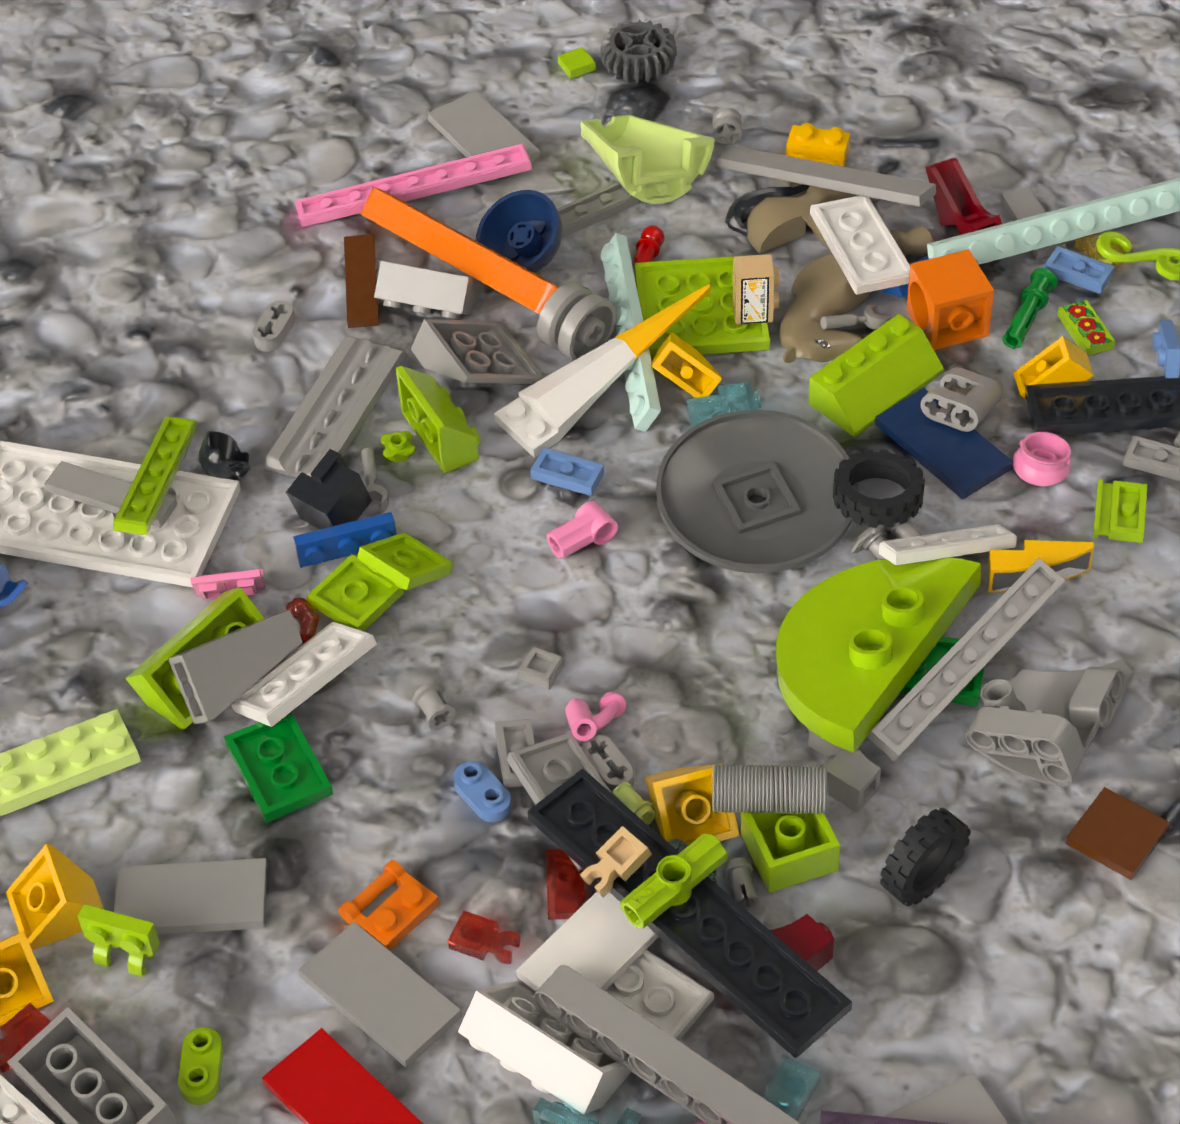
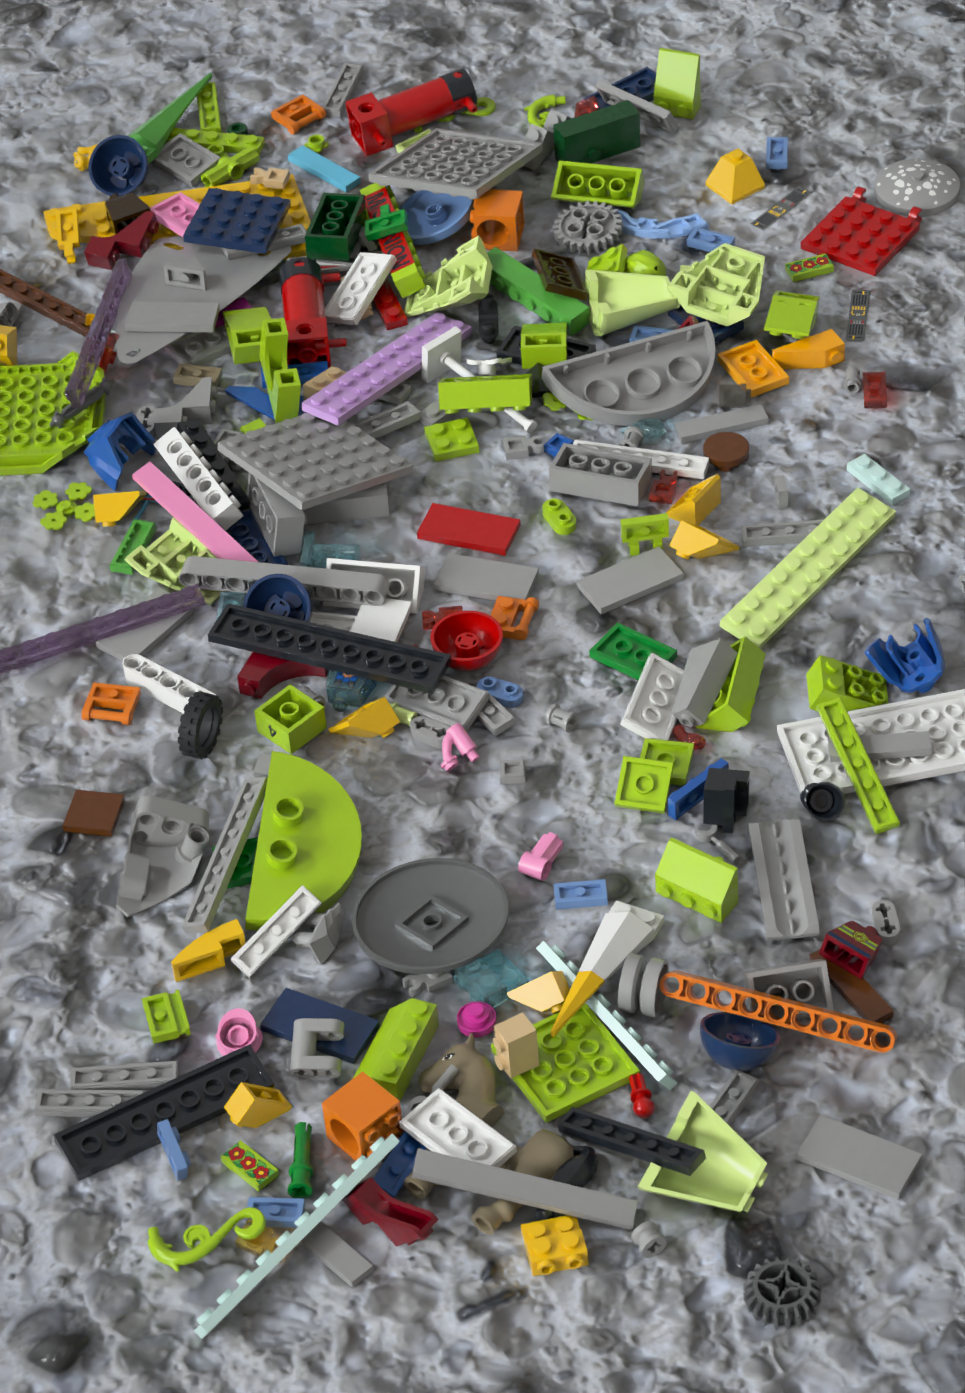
camera: 155 degrees right, 5 degrees down
bright pink piece [191,569,265,600] -> none
bright pink tile [295,143,532,228] -> none
light grey slope [411,319,544,384] -> none
lime tile [558,47,596,79] -> none
tan plate [580,826,652,898] -> none
lime piece [620,833,728,929] -> none
light grey piece [712,764,827,815] -> none
black tyre [833,449,925,528] -> none
none -> orange plate [82,682,141,725]
none -> white beam [122,654,216,714]
none -> dark blue piece [243,574,312,622]
none -> red piece [430,611,503,672]
none -> dark pink plate [457,1002,496,1038]
none -> black plate [557,1107,706,1176]
none -> lime slope [806,655,889,712]
none -> dark red torso [819,921,883,979]

